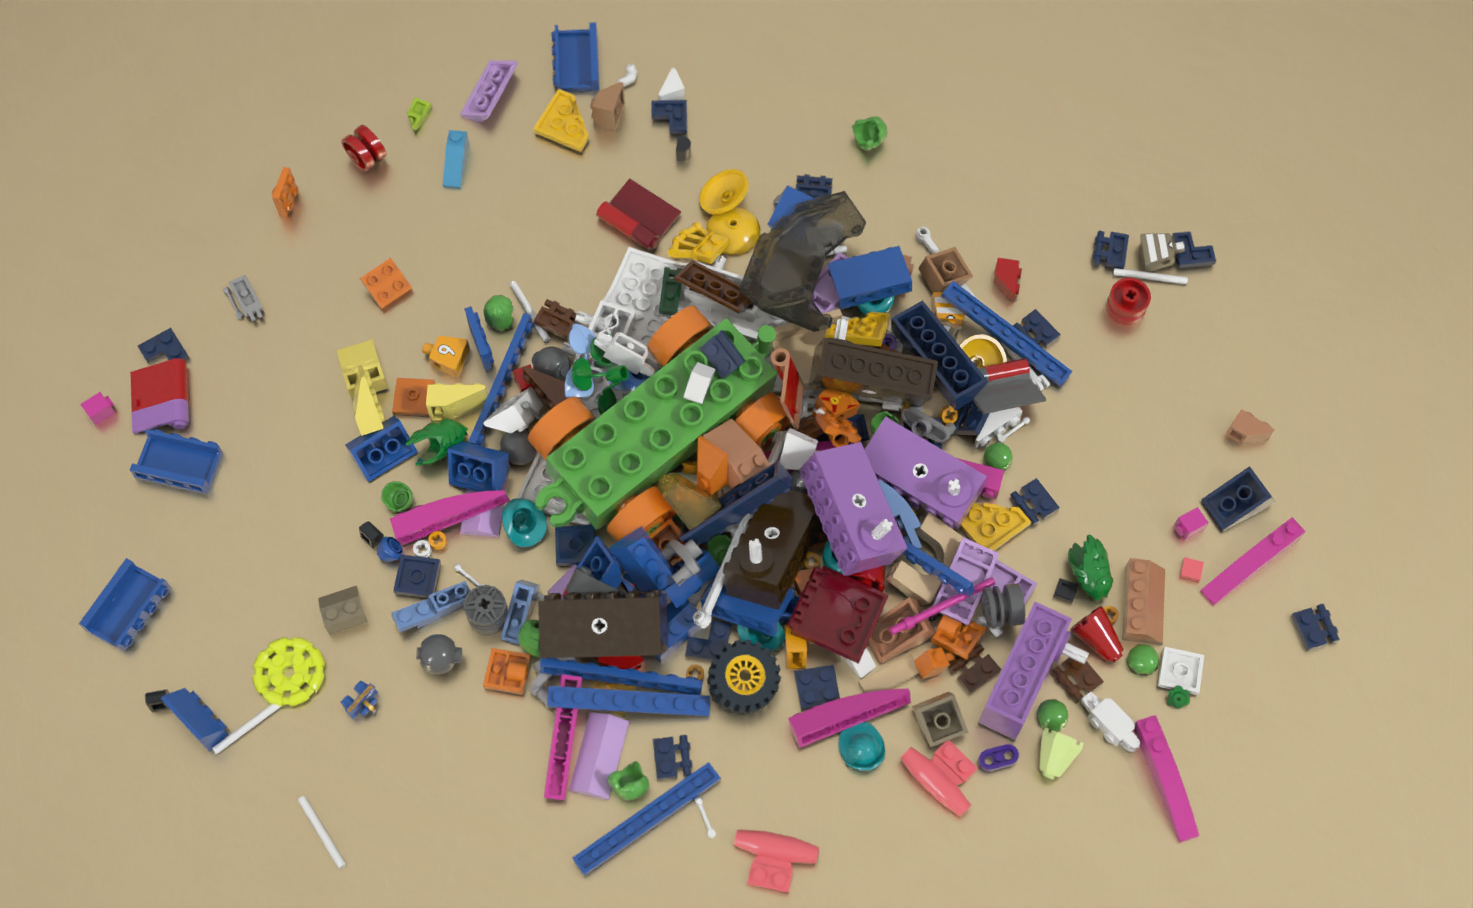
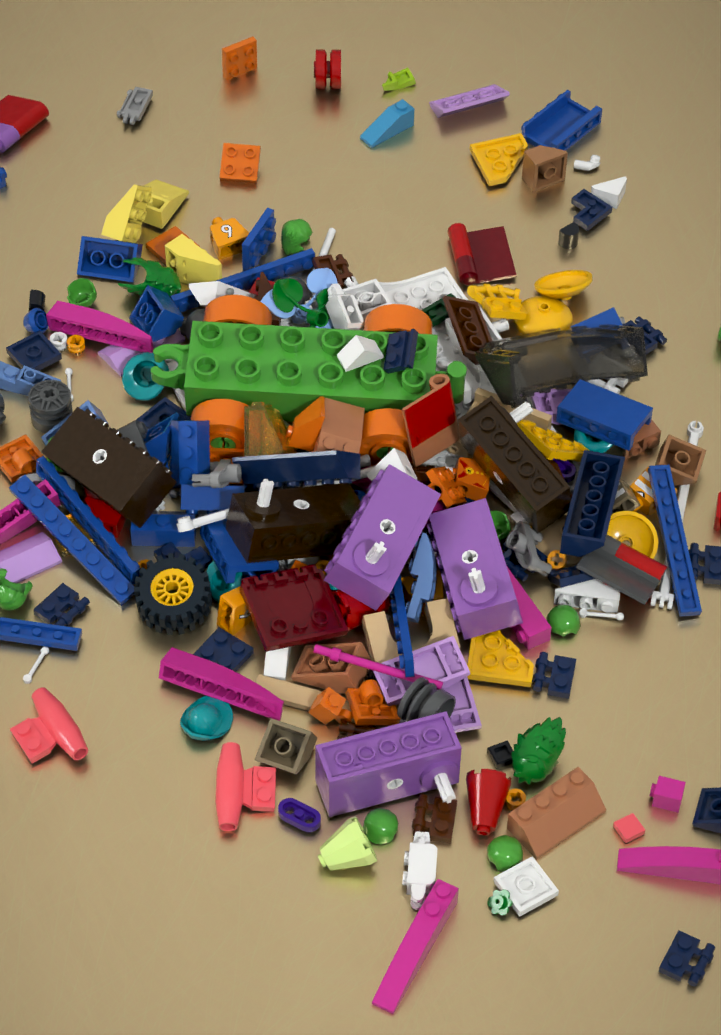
camera: 45 degrees right, 15 degrees down
dark blue plate [138,328,190,363] -> none

